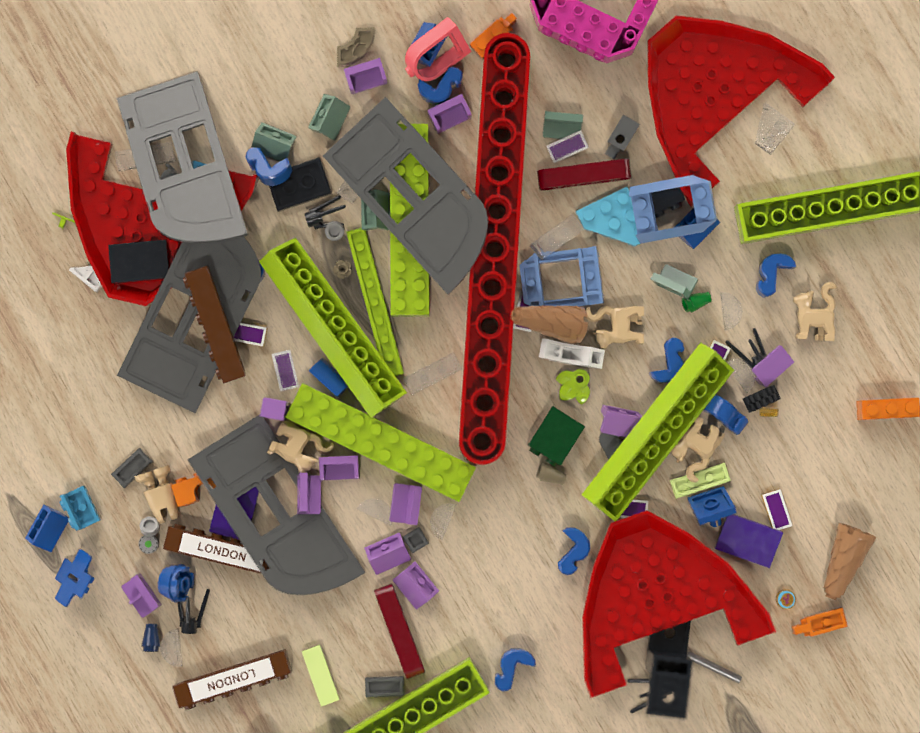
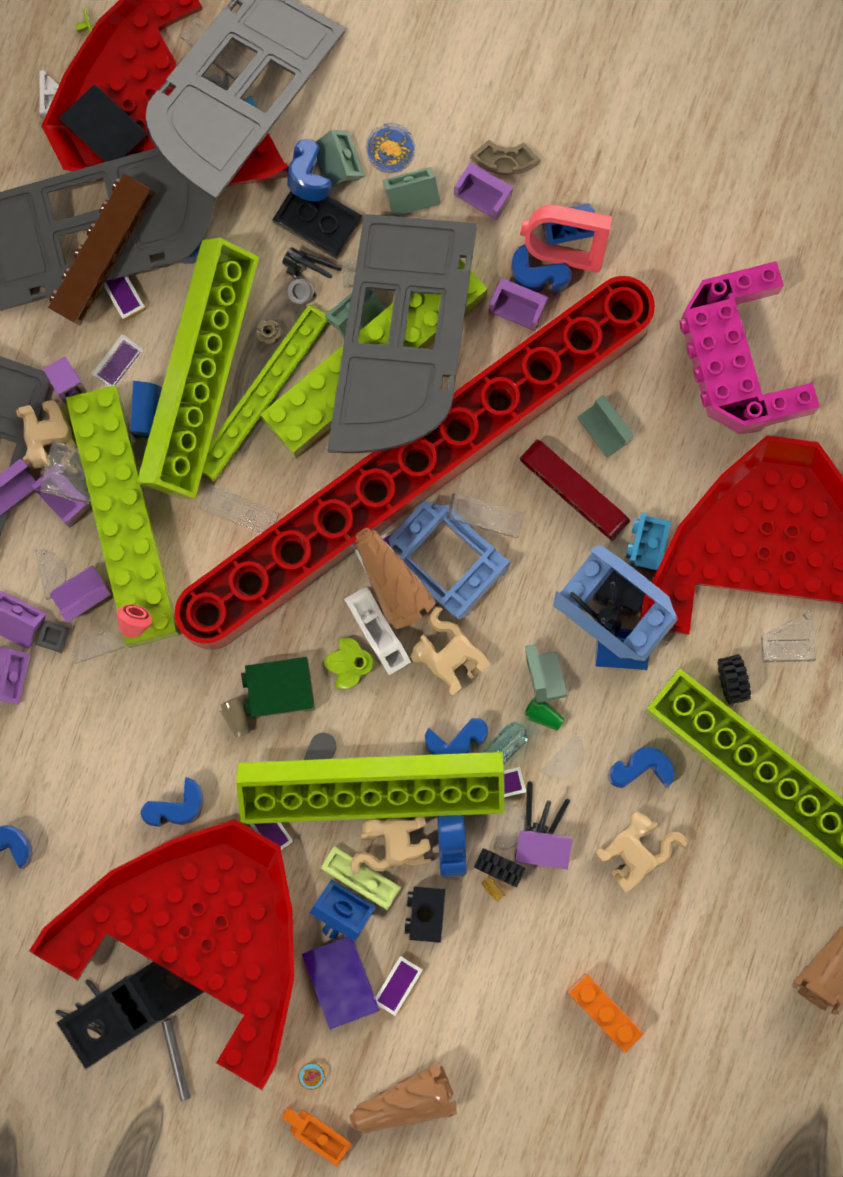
camera: 50 degrees right, 5 degrees down
orange hinge [469,13,517,59] -> none
clear tile [546,130,589,163] -> none
medium azure plate [575,187,640,247] -> none
medium lavender panel [600,405,642,437] -> none
dark grey torso [605,114,640,160] -> none
none -> clear wing [39,441,91,504]
none -> coral cone [117,604,152,638]
none -> clear tile [366,123,416,174]
none -> black brick [404,886,445,943]
none -> clear light blue plate [482,722,528,765]
none -> black plant [570,581,622,635]
none -> dark azure bracket [626,512,671,572]
none -> black tyre [717,654,751,704]

